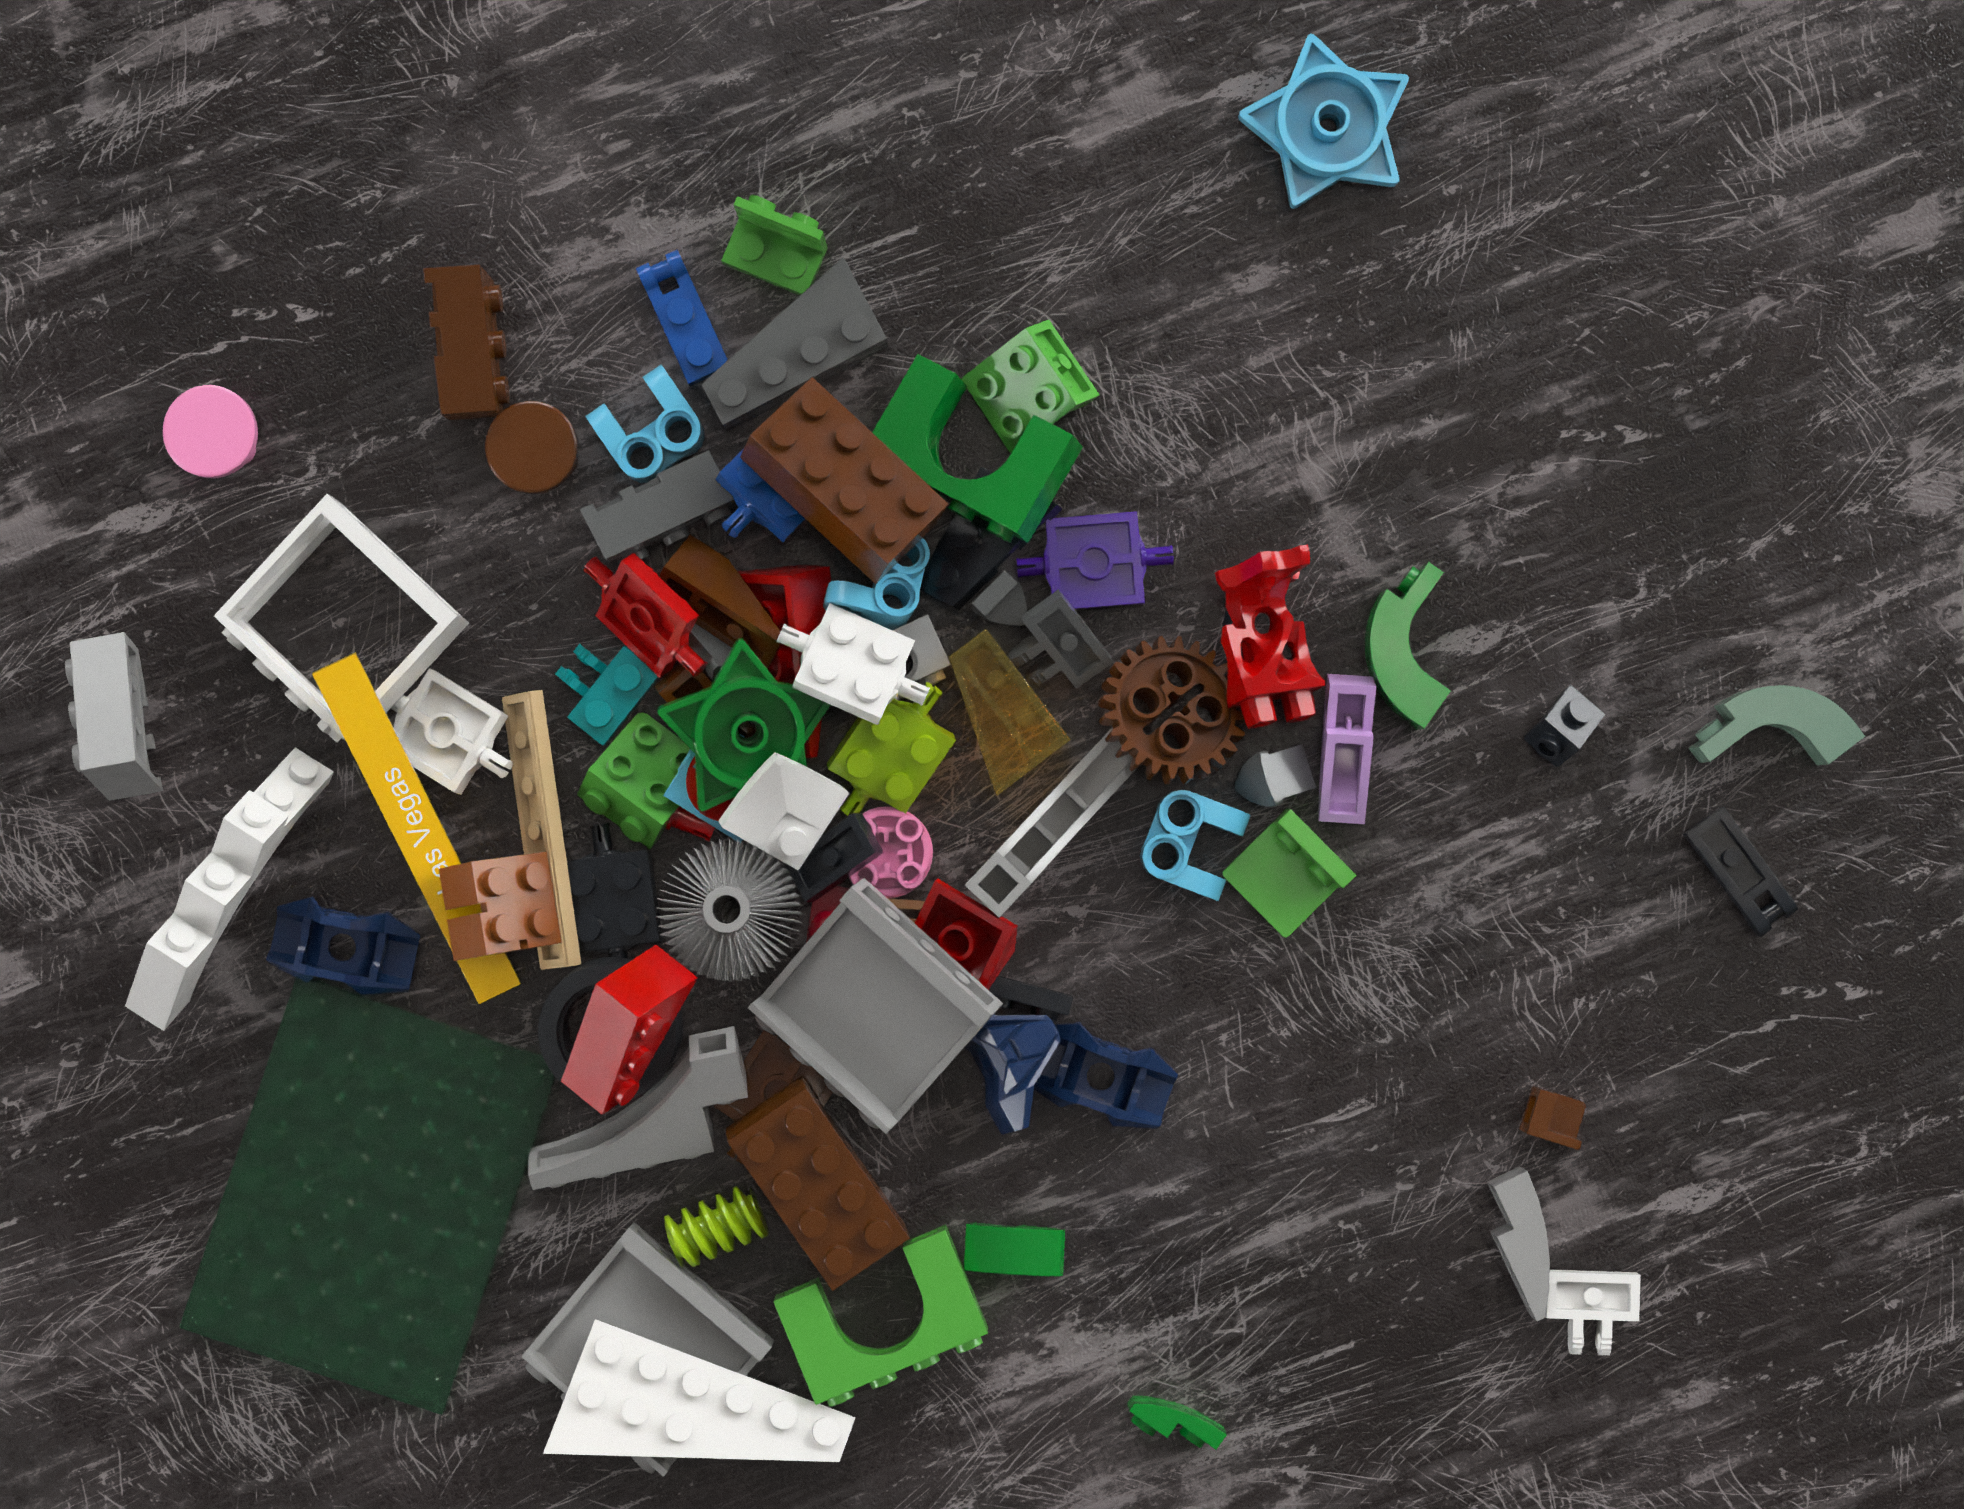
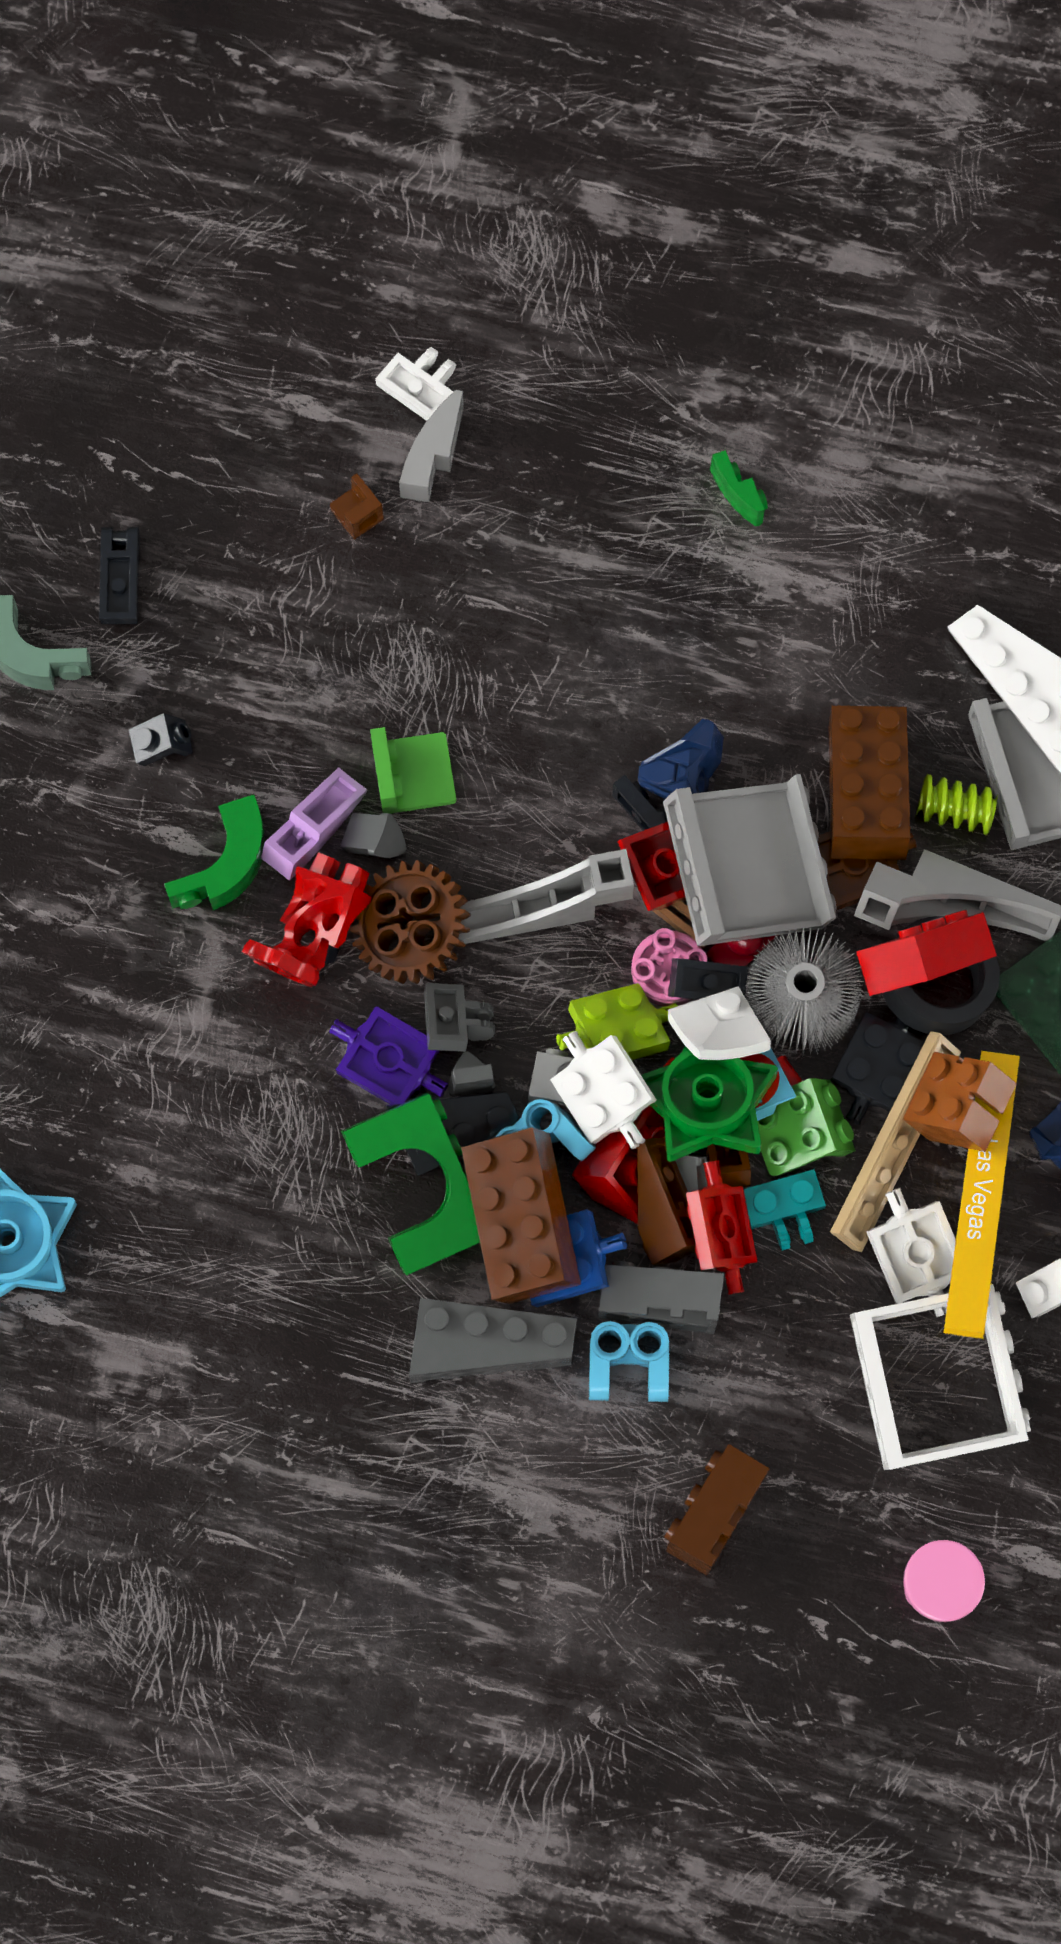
camera: 145 degrees left, 15 degrees down
reddish brown tile [485,401,579,494] -> none
blue plate [636,249,728,386] -> none
bright green bracket [721,195,828,295] -> none
bright green arch [773,1224,988,1407] -> none
clear yellow wedge [949,629,1071,797] -> none
bright green bracket [962,320,1099,453] -> none
green slope [964,1223,1065,1277] -> none
dark blue piece [1034,1022,1178,1129] -> none
medium azure piece [1140,790,1251,901] -> none

